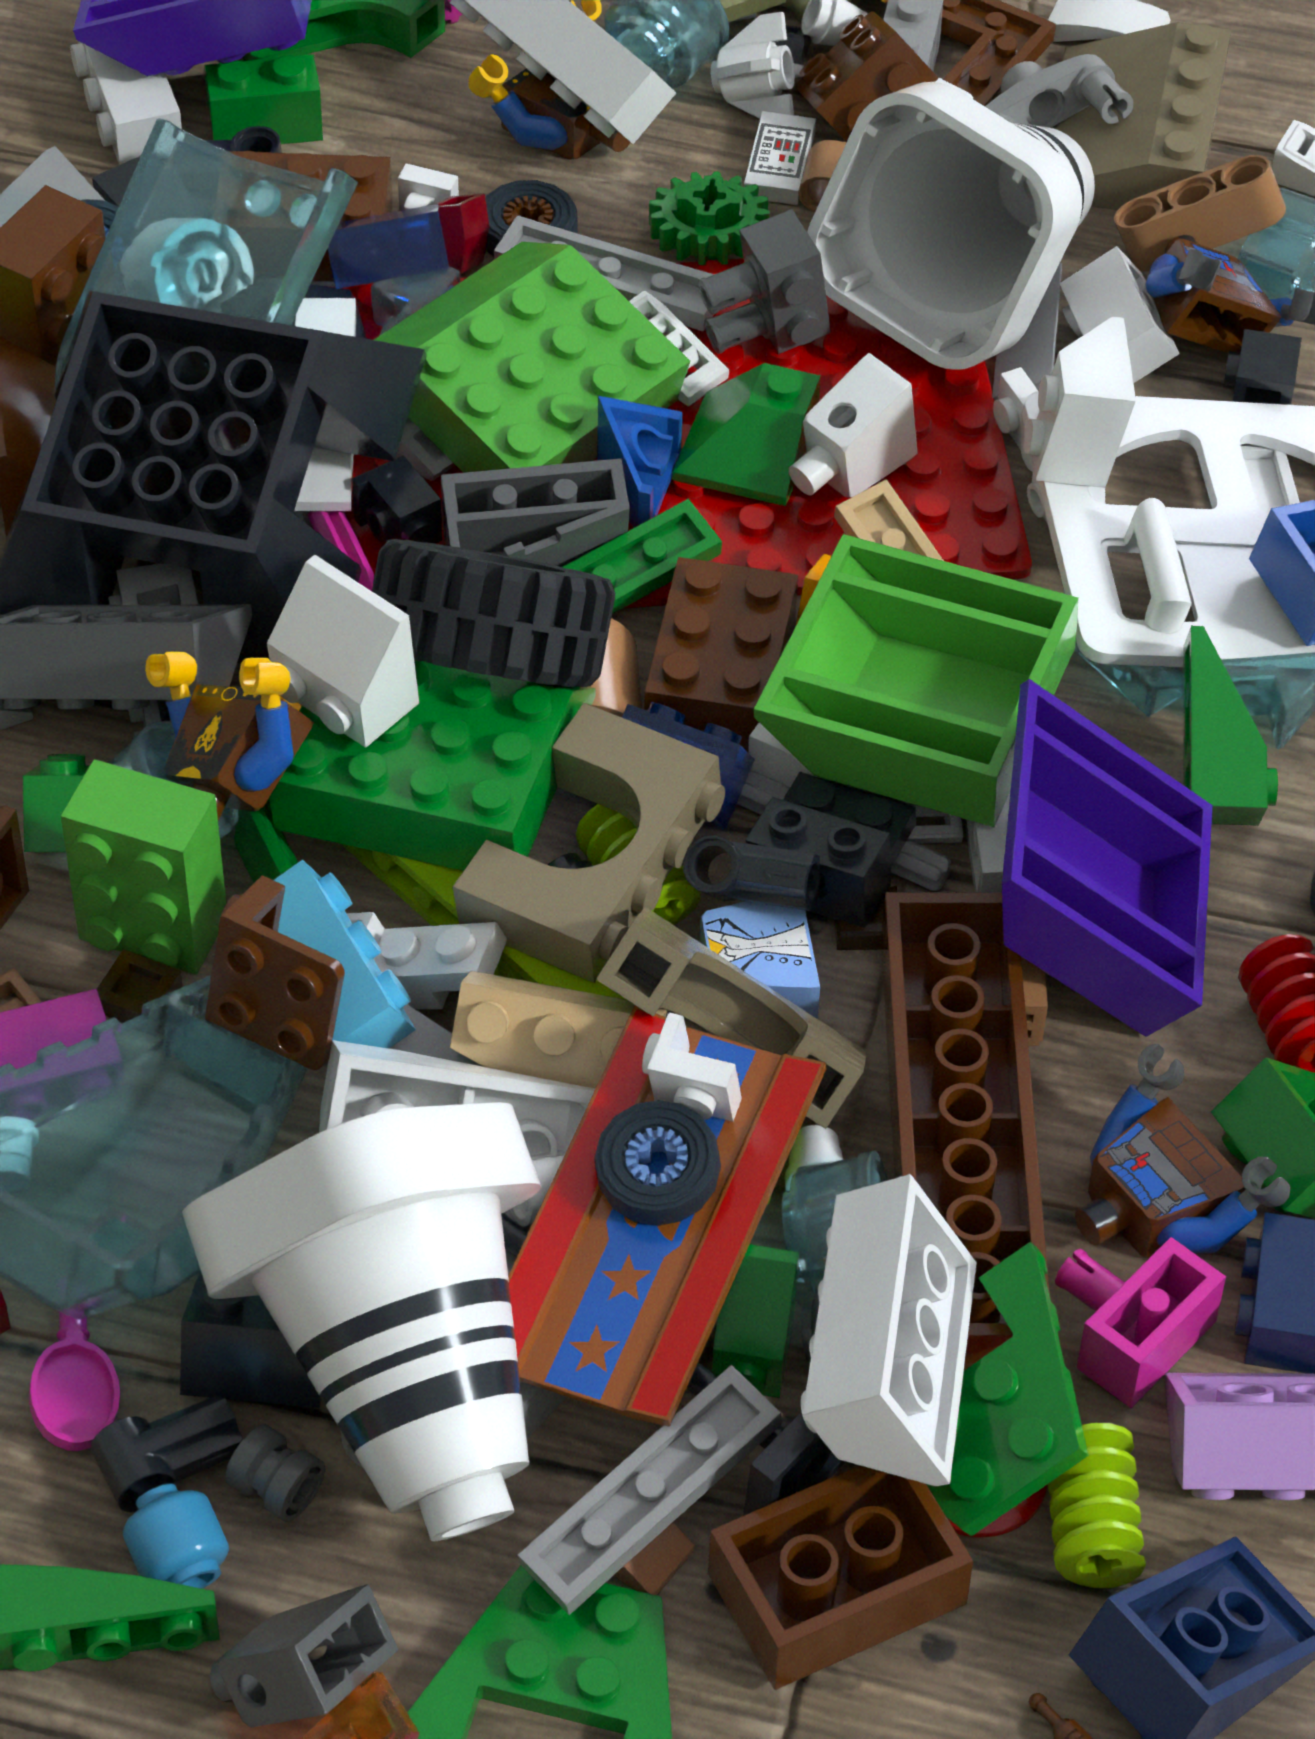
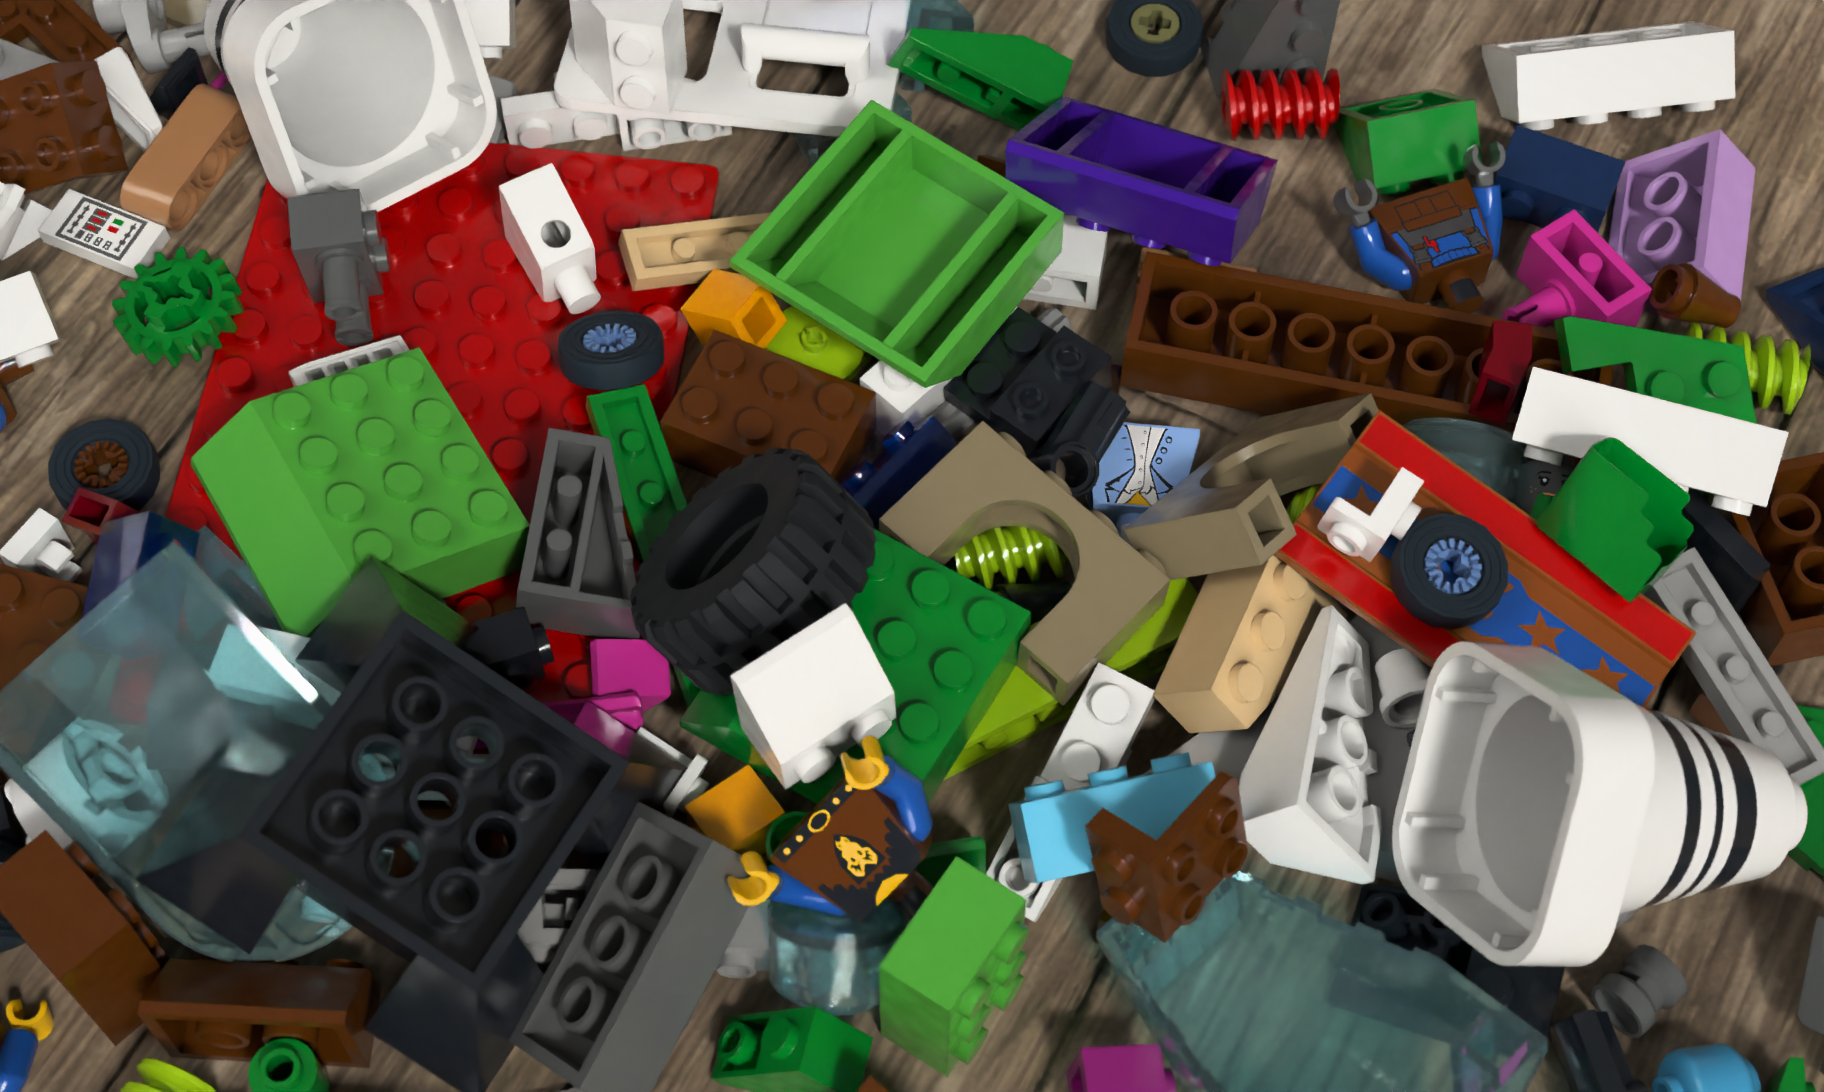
camera: 75 degrees left, 10 degrees up
dark brown tile [97,949,183,1033] -> none
light grey plate [494,215,714,331] -> none
blue slope [597,395,682,528] -> none
green slope [672,363,821,506] -> none
none -> black bush [558,310,664,390]
none -> dark red piece [1468,320,1532,426]
none -> green piece [1535,437,1694,603]
none -> reddish brown cone [1649,263,1741,329]

